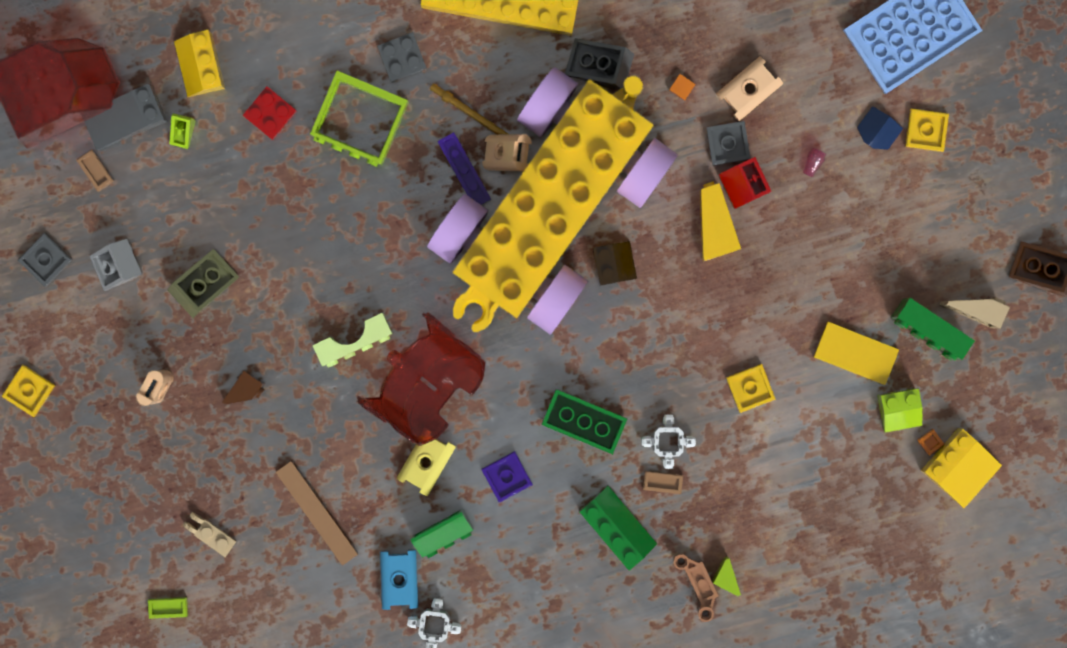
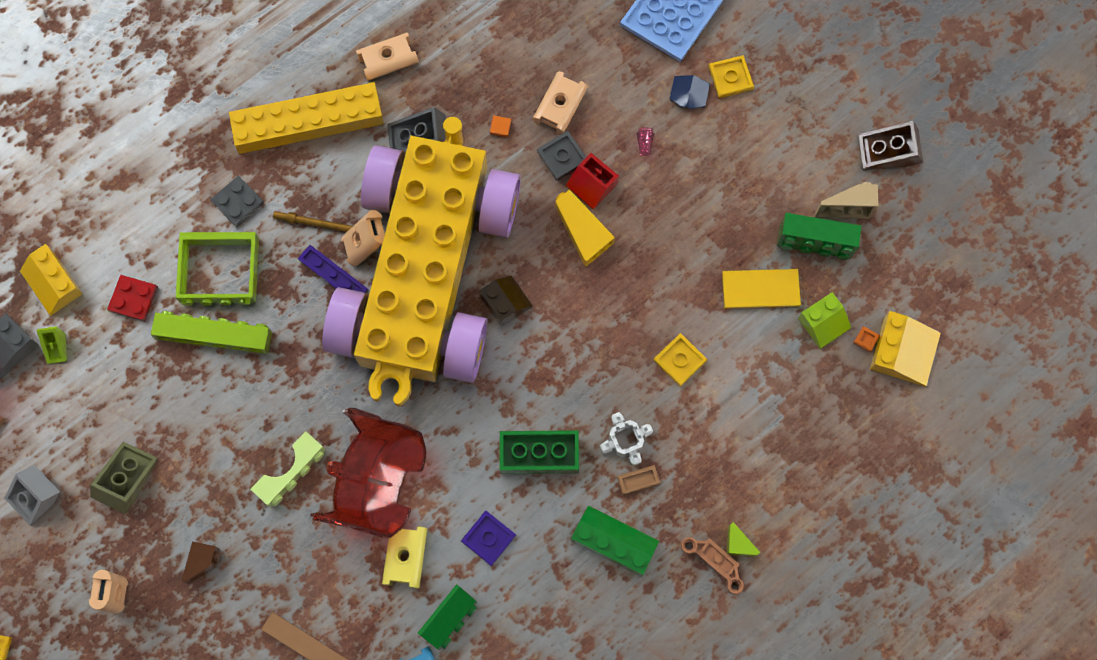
camera: 25 degrees left, 15 degrees down
none -> lime brick [150,311,272,354]

